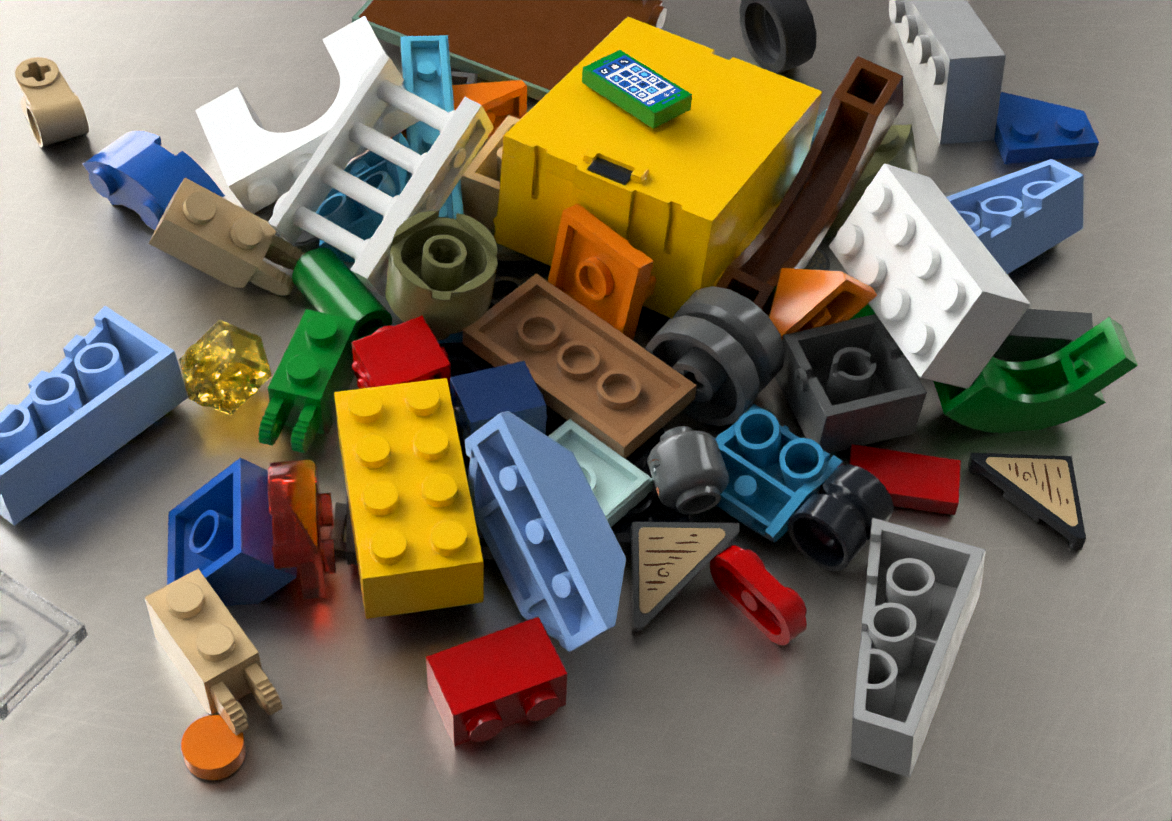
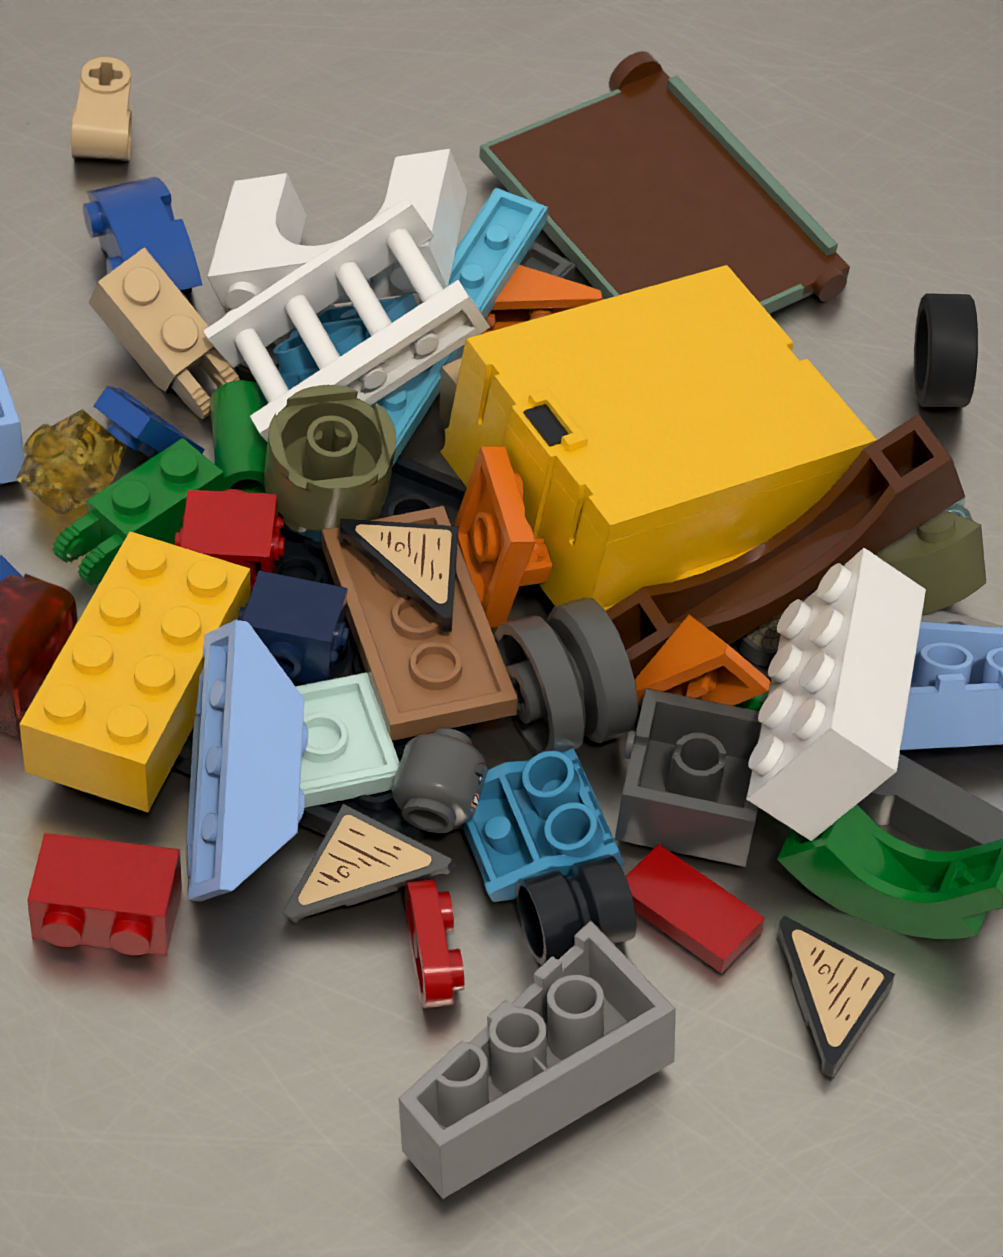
camera: 30 degrees right, 0 degrees up
tile [582,50,692,129] -> none
none -> blue wing [93,386,205,458]
none -> tile [339,519,459,632]

